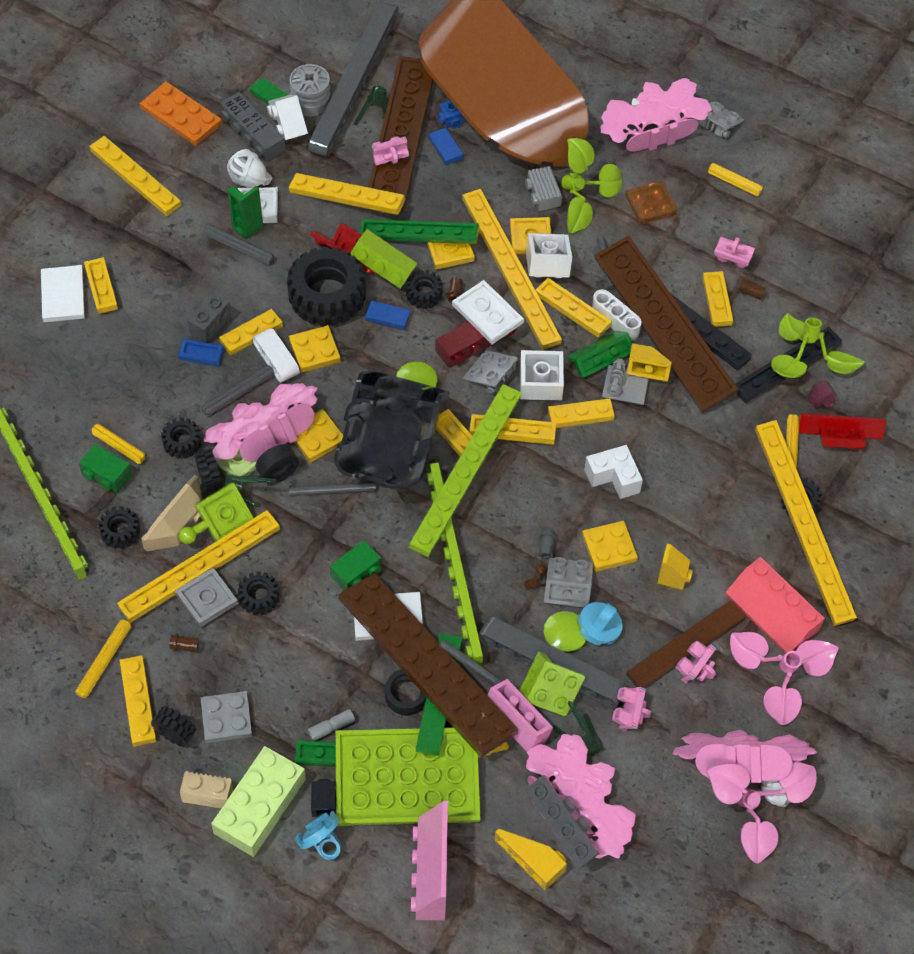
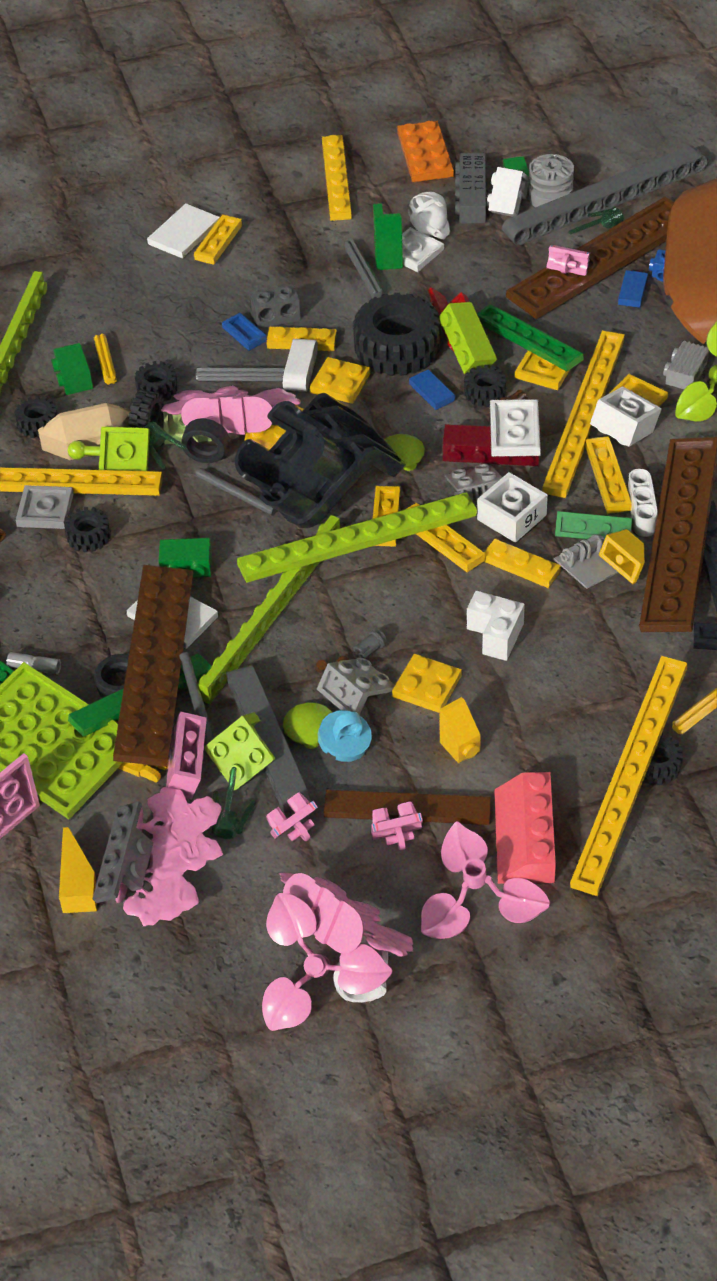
camera: 45 degrees right, 10 degrees down
yellow plate [288,173,405,215] -> none

